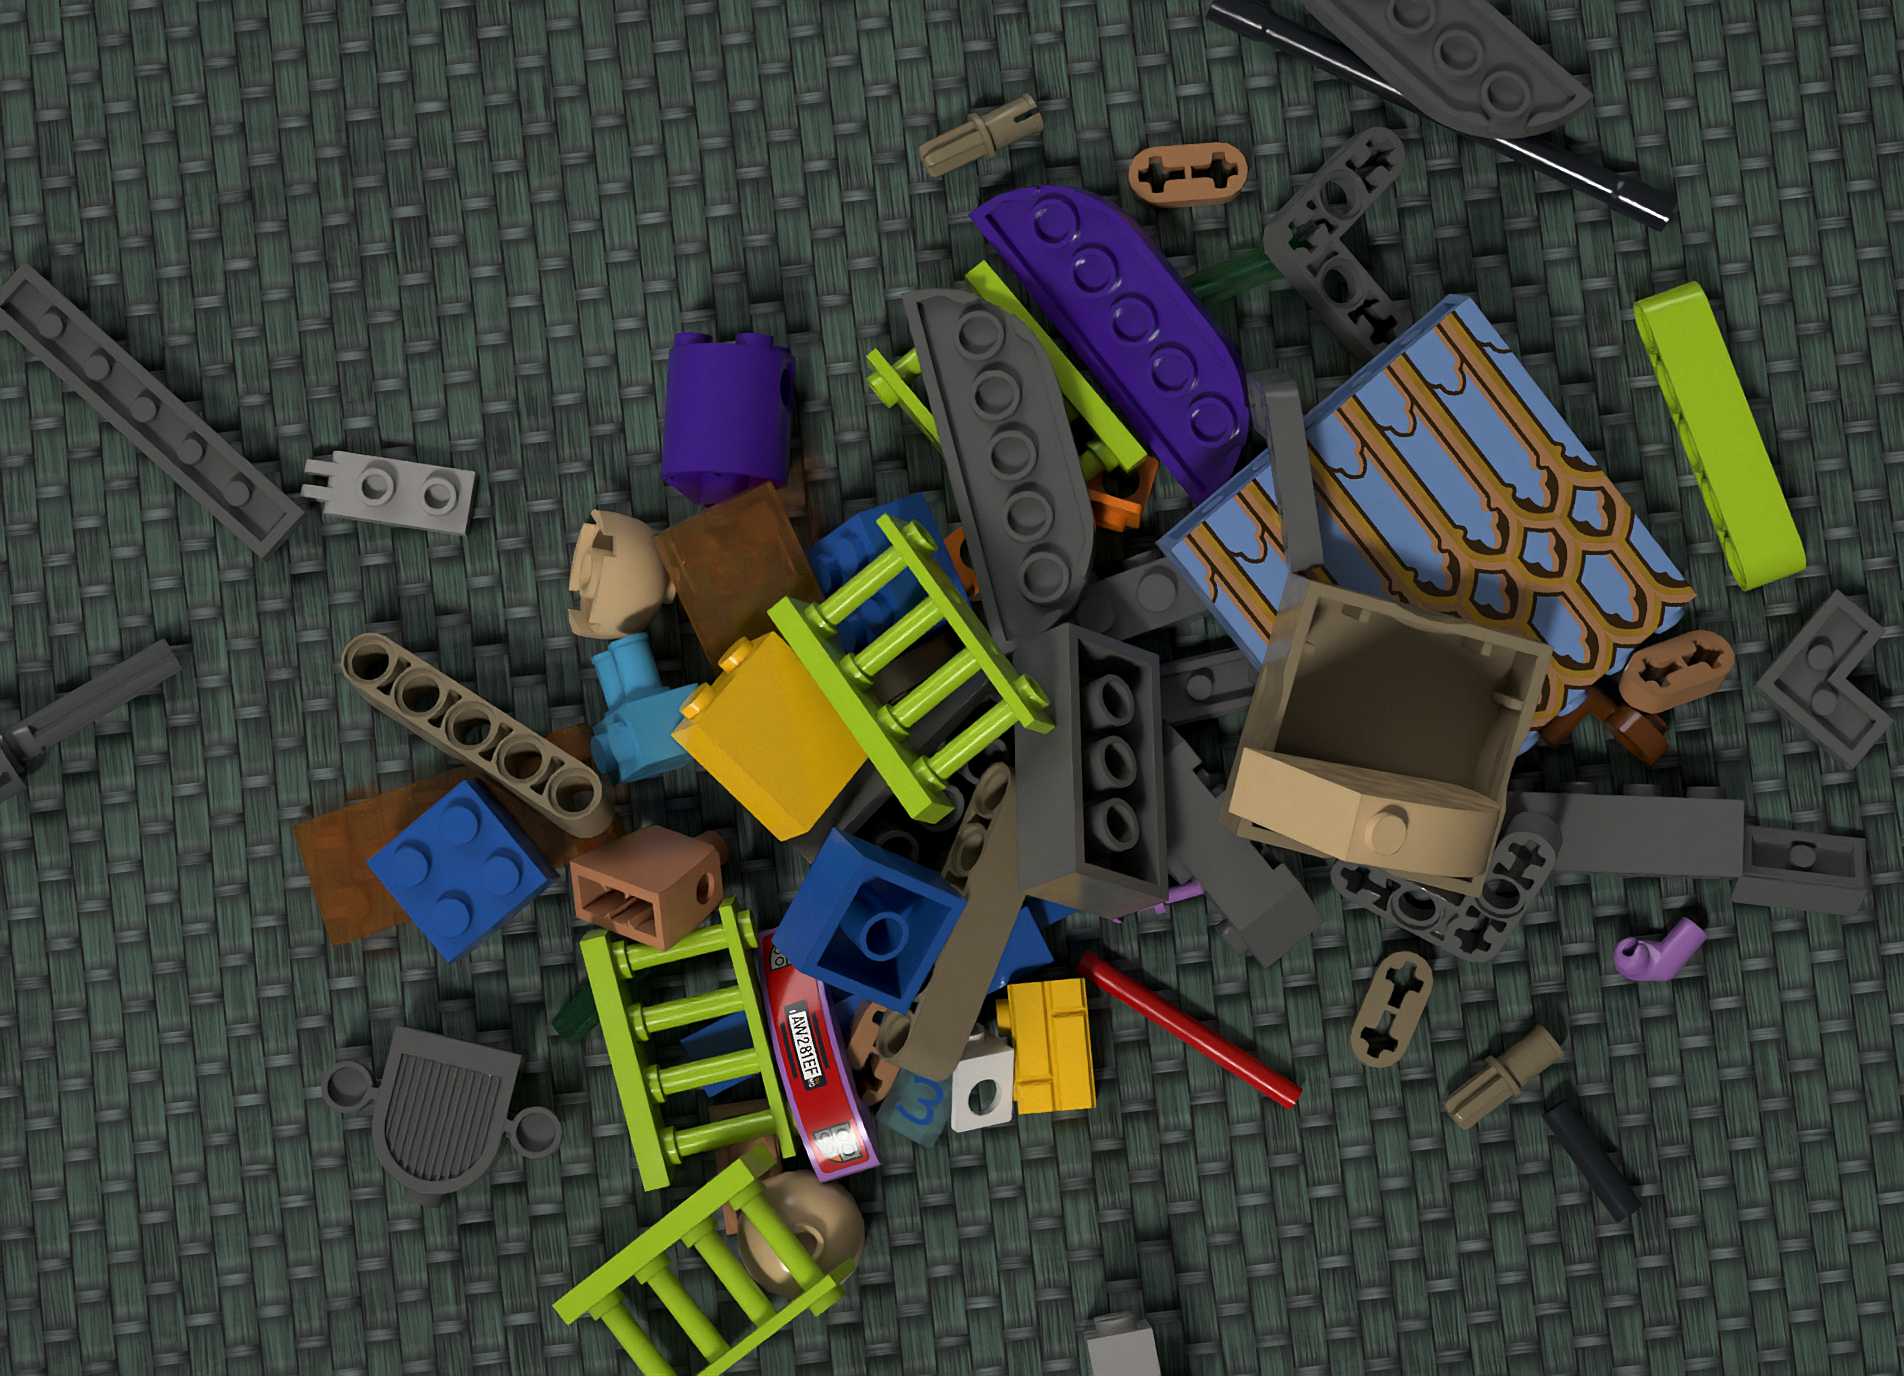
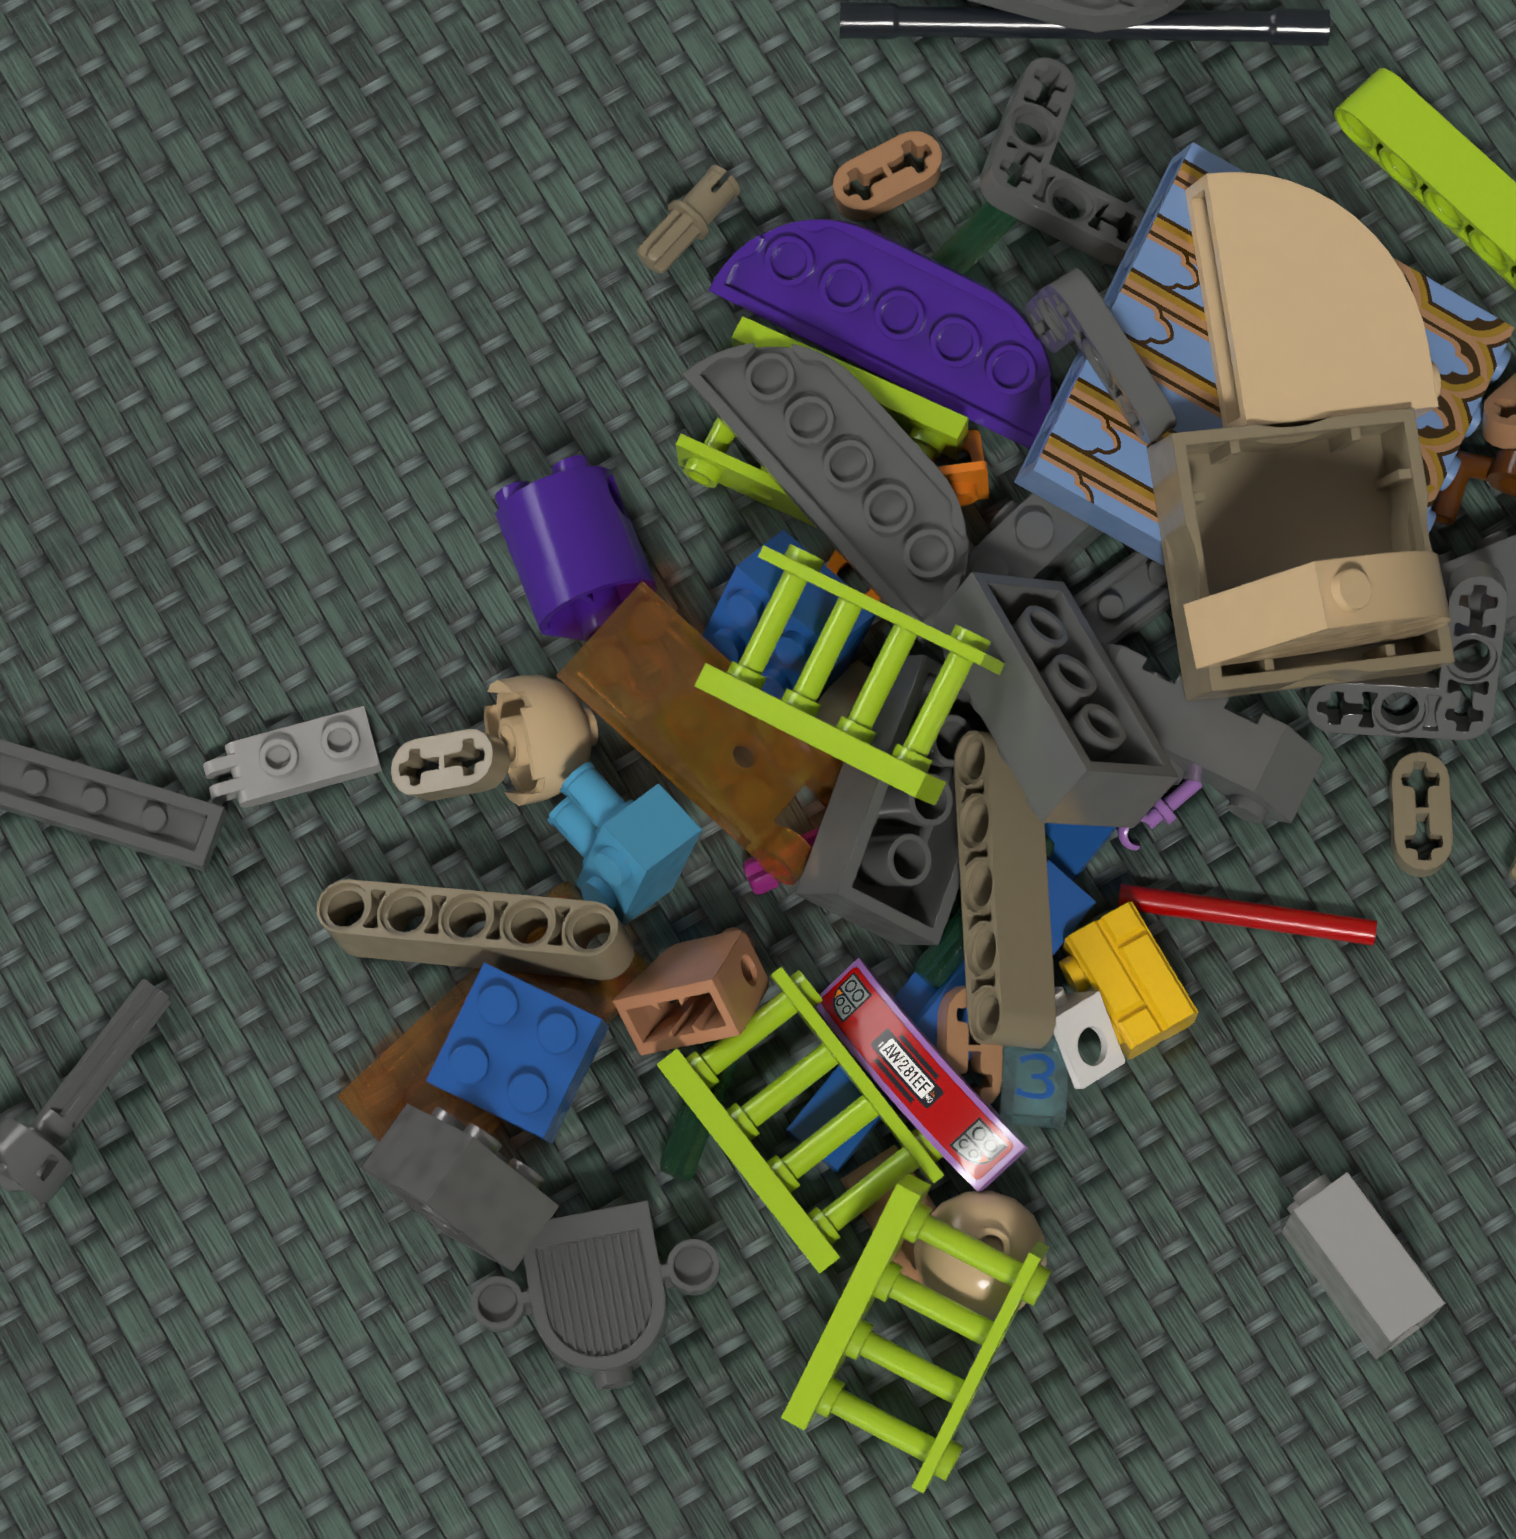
camera: 20 degrees left, 10 degrees down
yellow brick [670,631,868,842] -> none
blue brick [771,827,968,1015] -> none
none -> flat silver brick [362,1104,559,1272]
none -> dark tan beam [391,729,510,801]
none -> tan brick [1185,172,1441,428]

